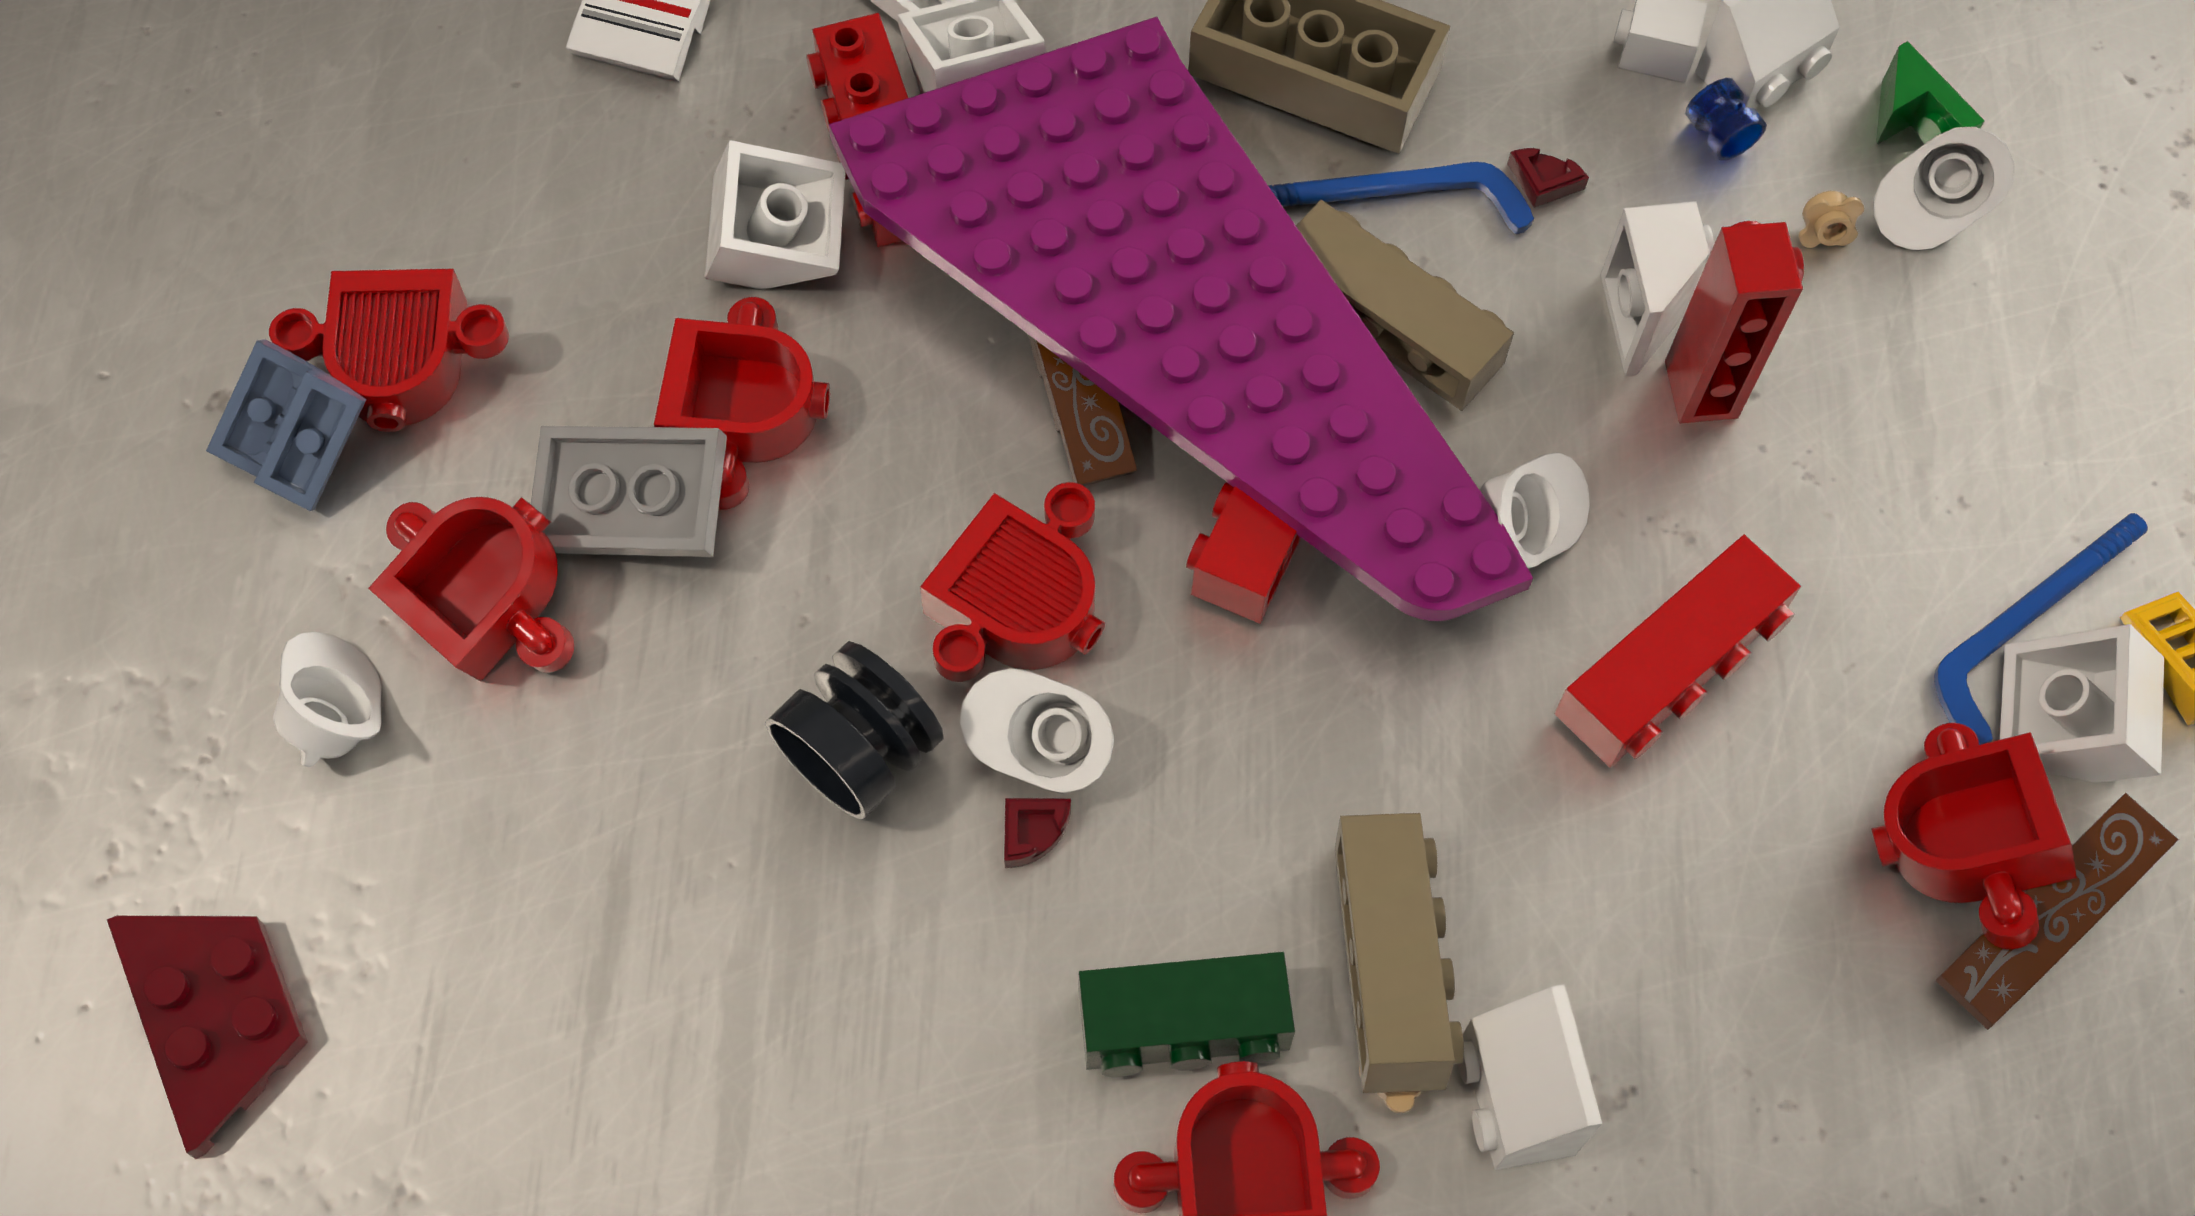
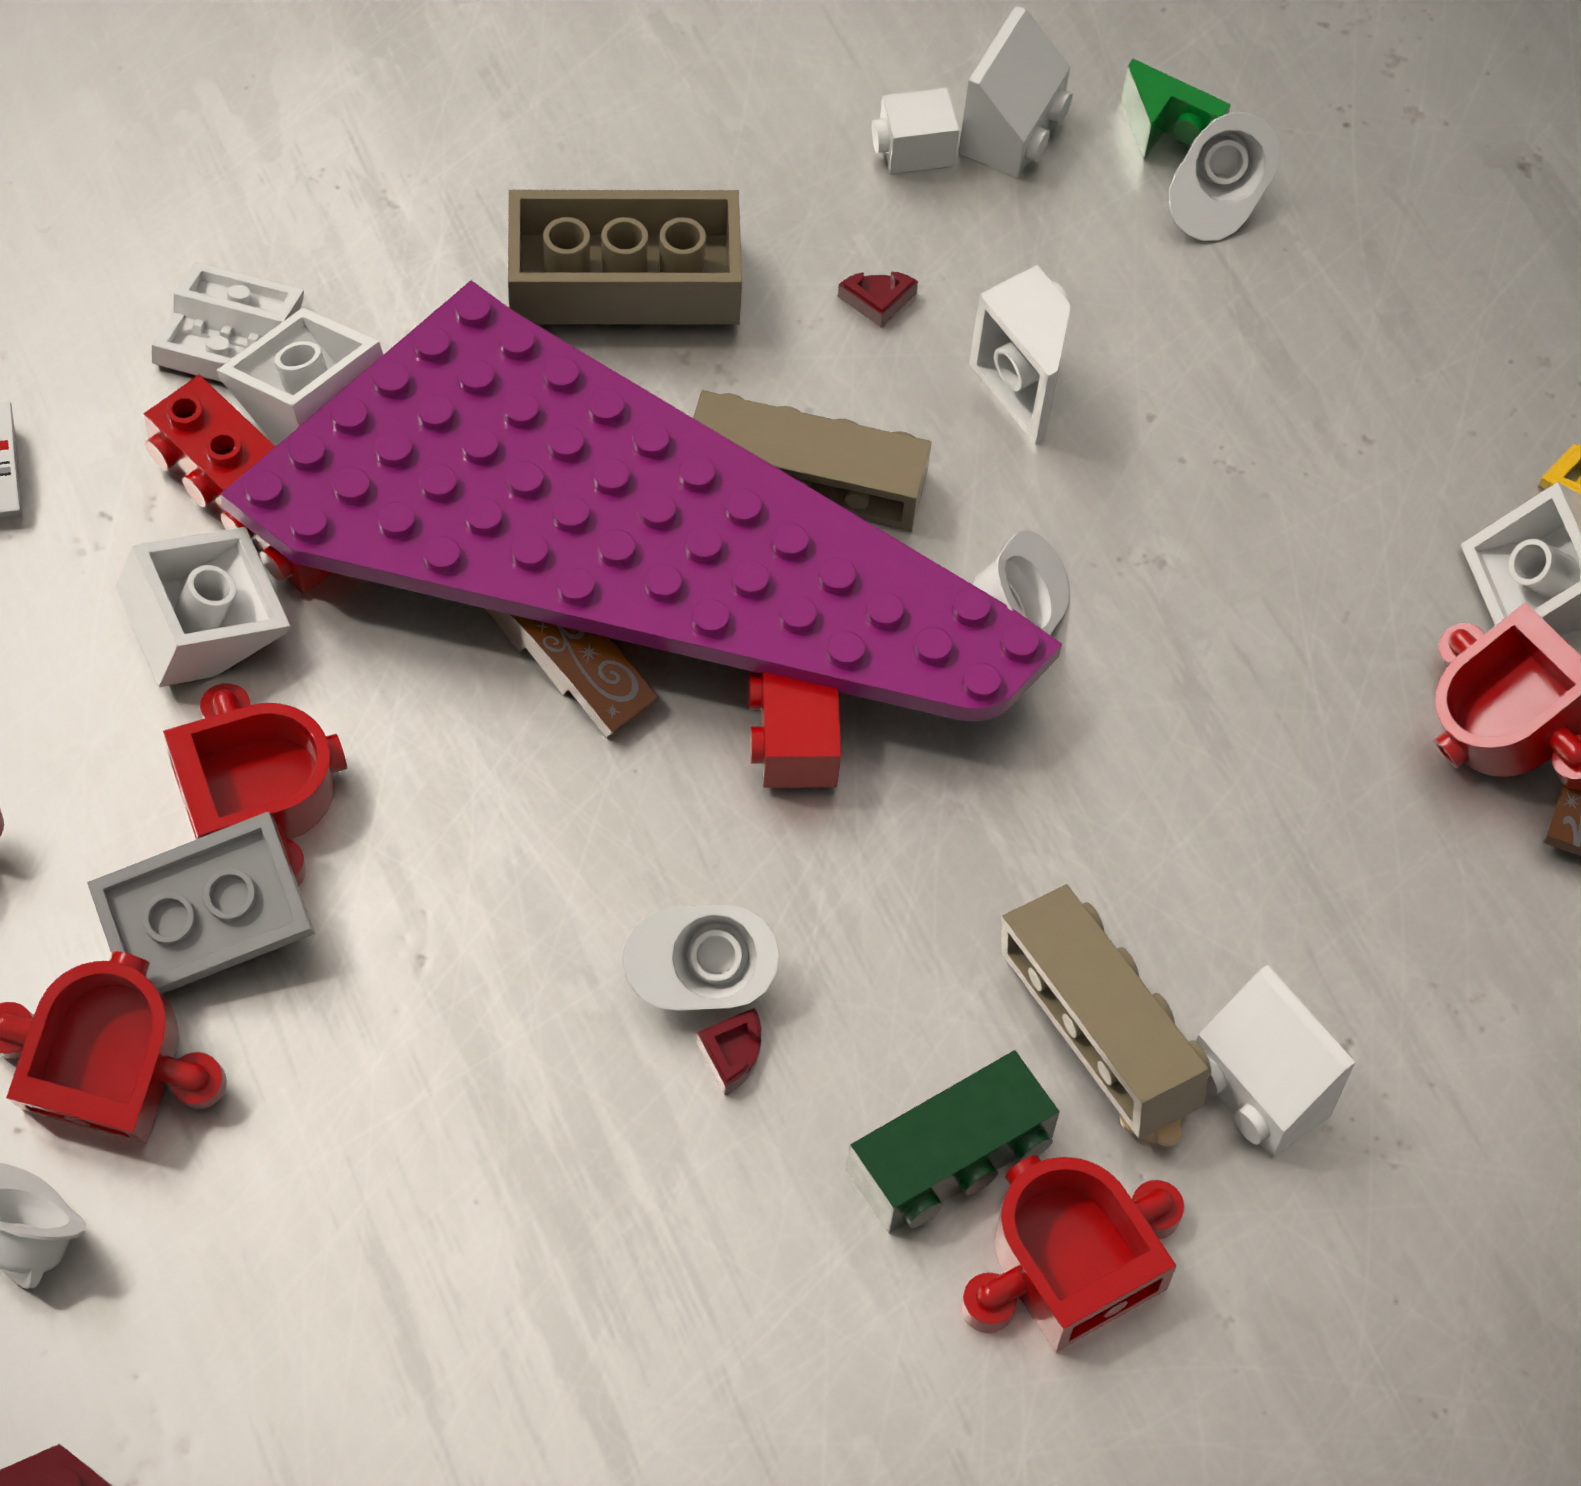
camera: 30 degrees left, 5 degrees down
black wheel [765,641,944,820] -> none
red piece [920,482,1105,682] -> none
blue piece [1268,162,1534,235] -> none
red brick [1554,534,1801,768] -> none
red brick [1665,221,1804,424] -> none
clear blue wheel [1685,78,1767,160] -> none
tan plate [1799,191,1864,248] -> none
blue piece [1934,513,2148,745] -> none

